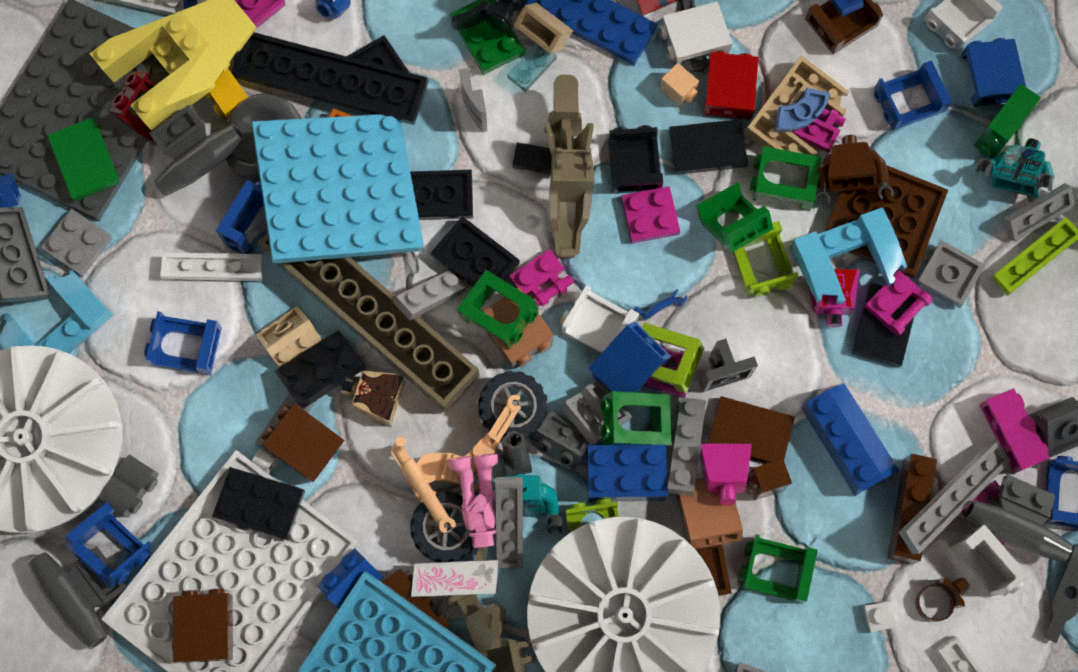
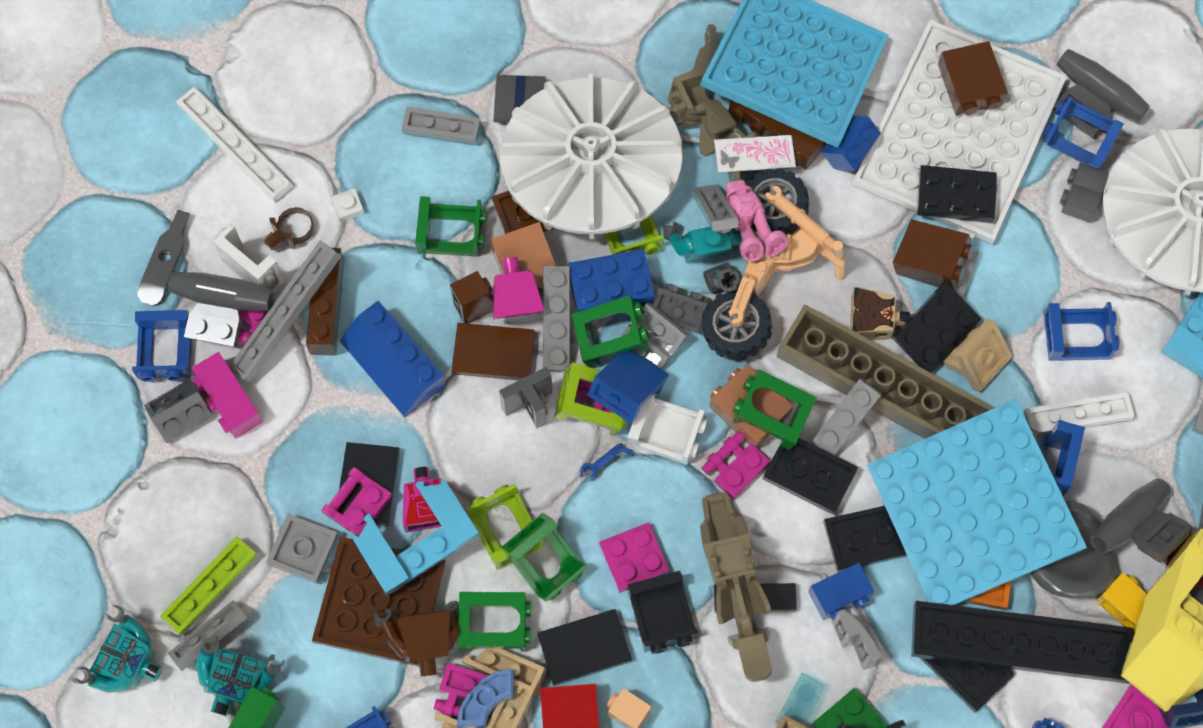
camera: 170 degrees right, 5 degrees down
none -> blue brick [808,563,875,621]

